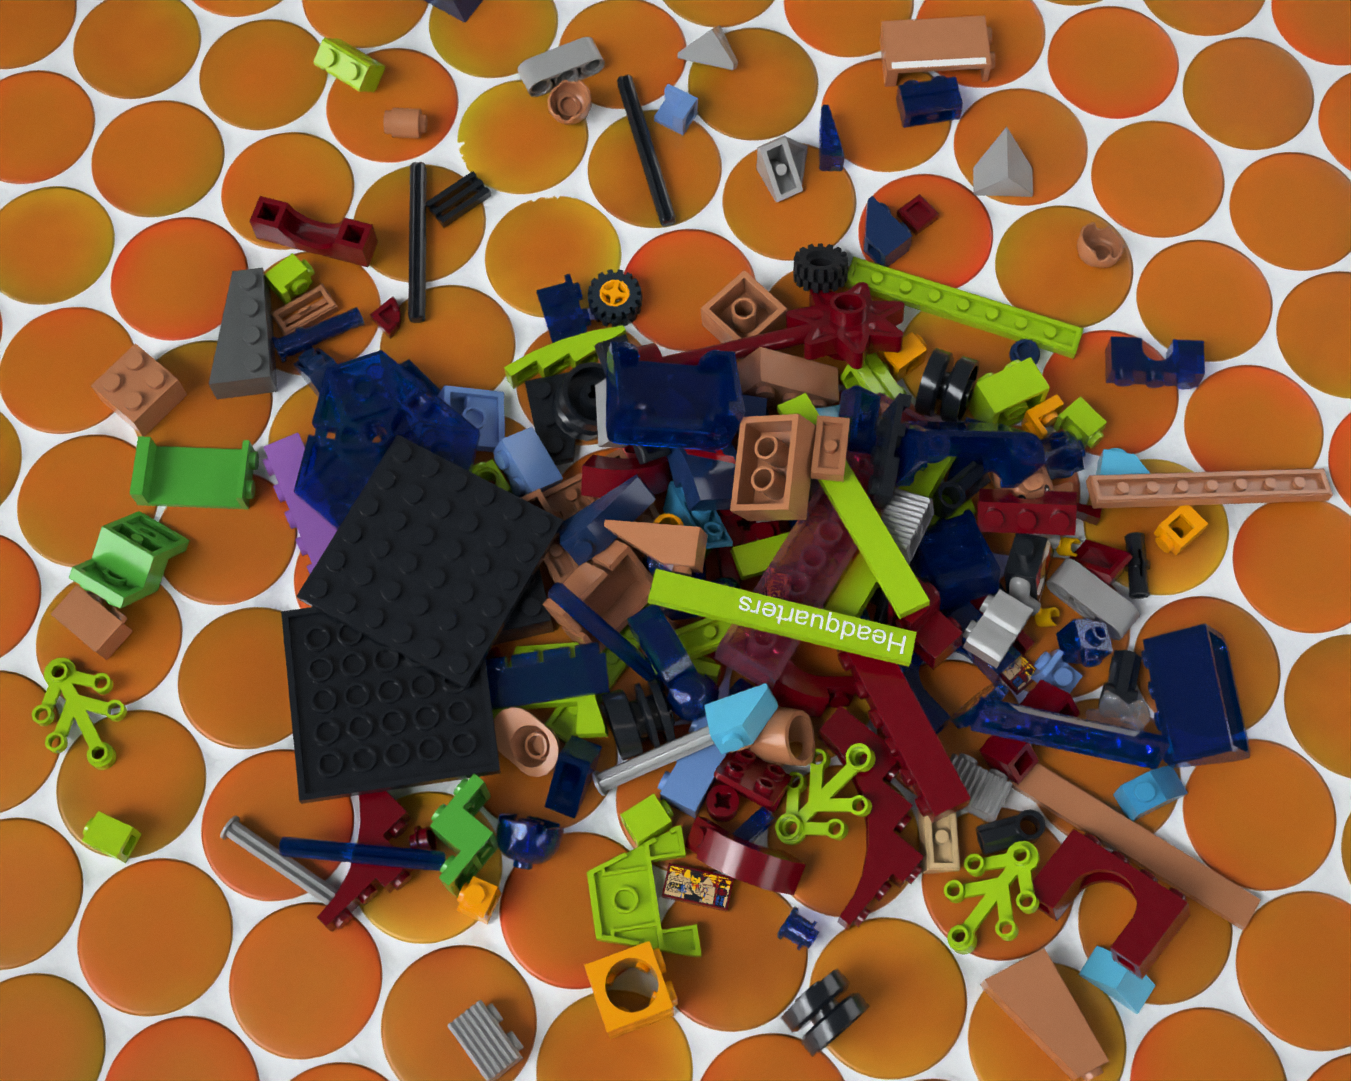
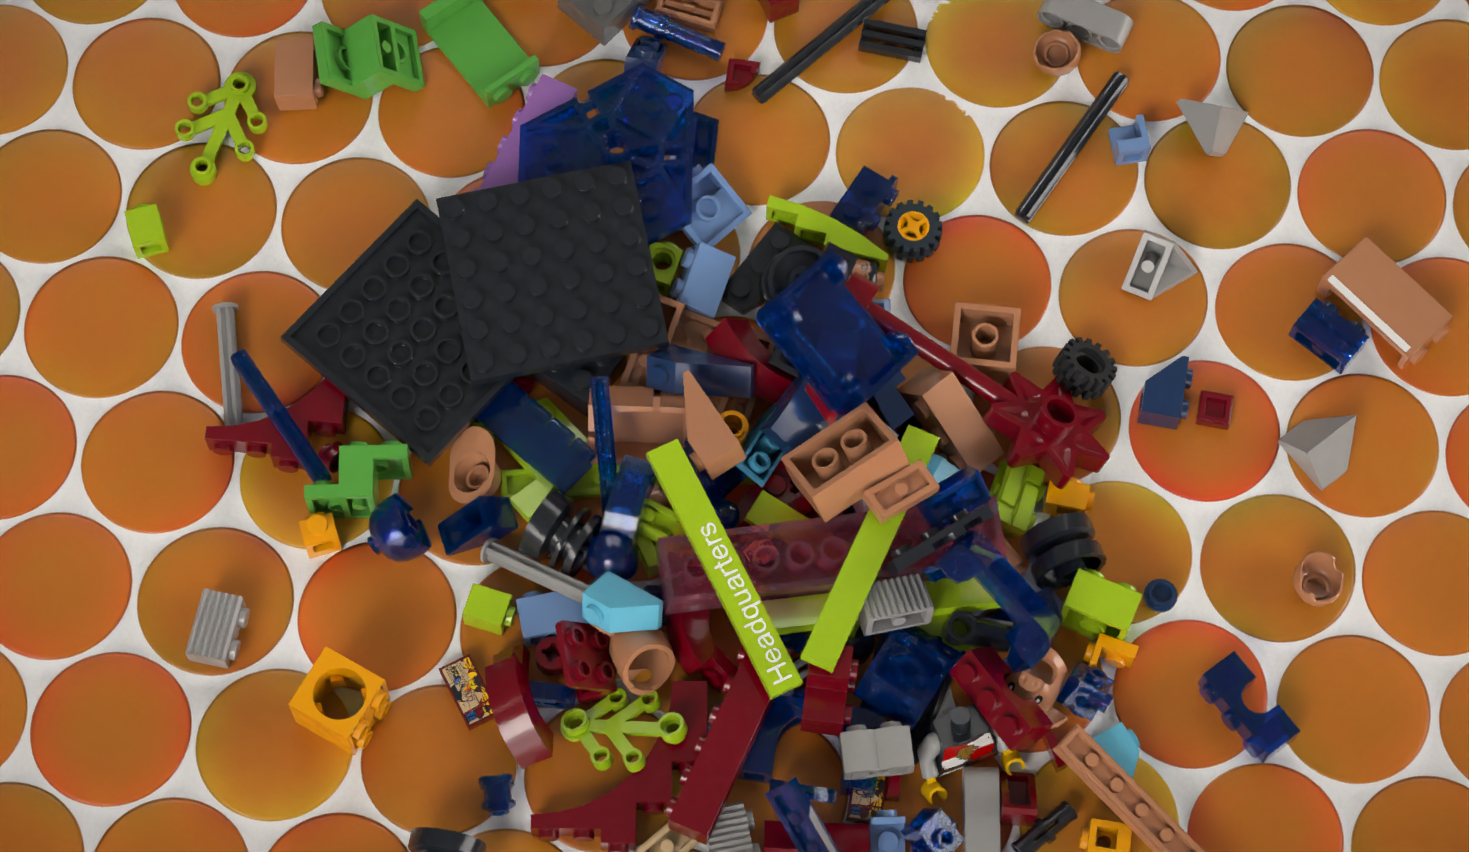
camera: 45 degrees right, 0 degrees up
lime wing [587,825,702,958] -> none
clear blue slope [819,105,845,171] -> none
lime tile [844,256,1084,359] -> none
lime brick [1053,396,1107,449] -> none

